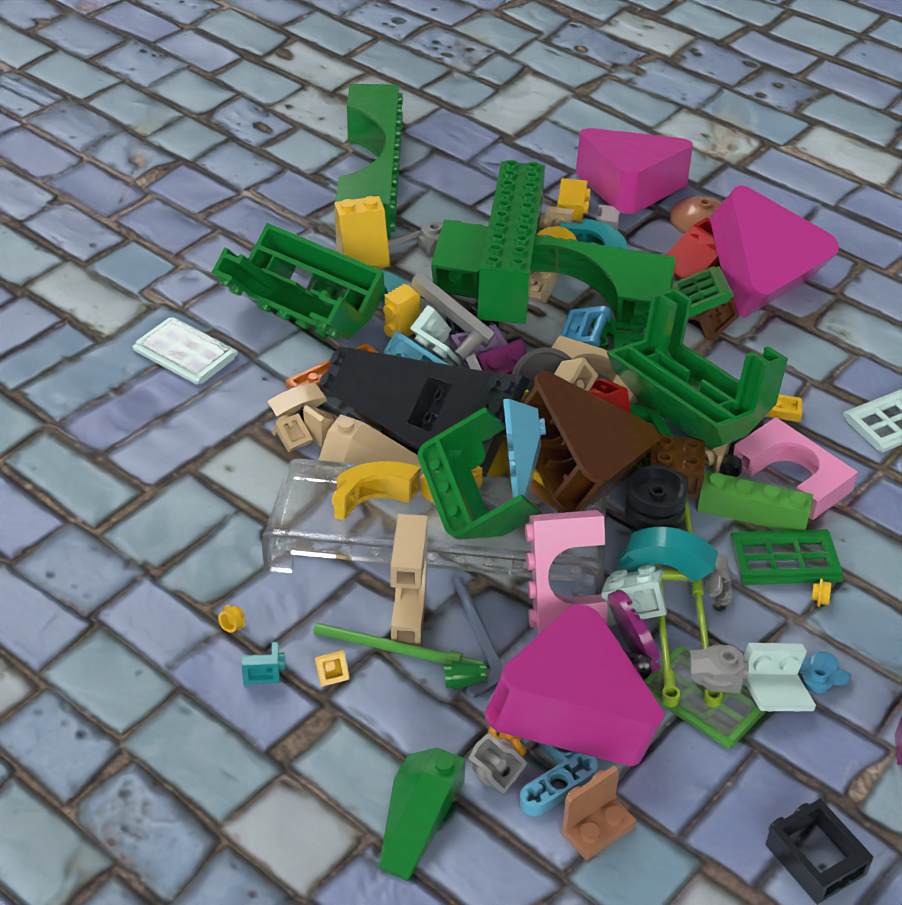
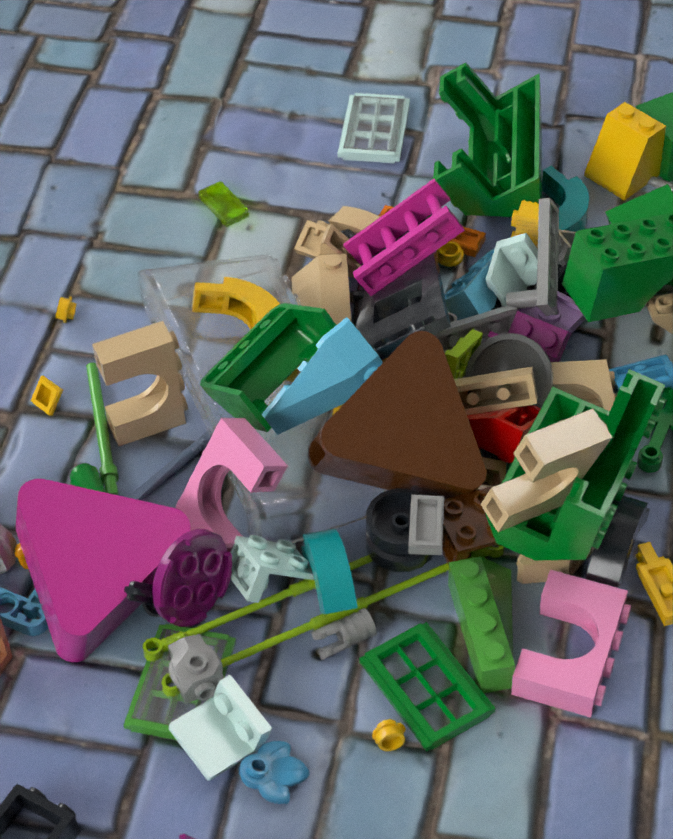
camera: 65 degrees right, 5 degrees up
teal bracket [241,642,285,685] -> none
black hinge [720,455,742,477] -> none
none -> clear neon green tile [198,181,249,227]
none -> dark pink fence [343,179,464,296]
none -> light grey tile [408,494,444,556]
none -> tan arch [481,409,612,532]

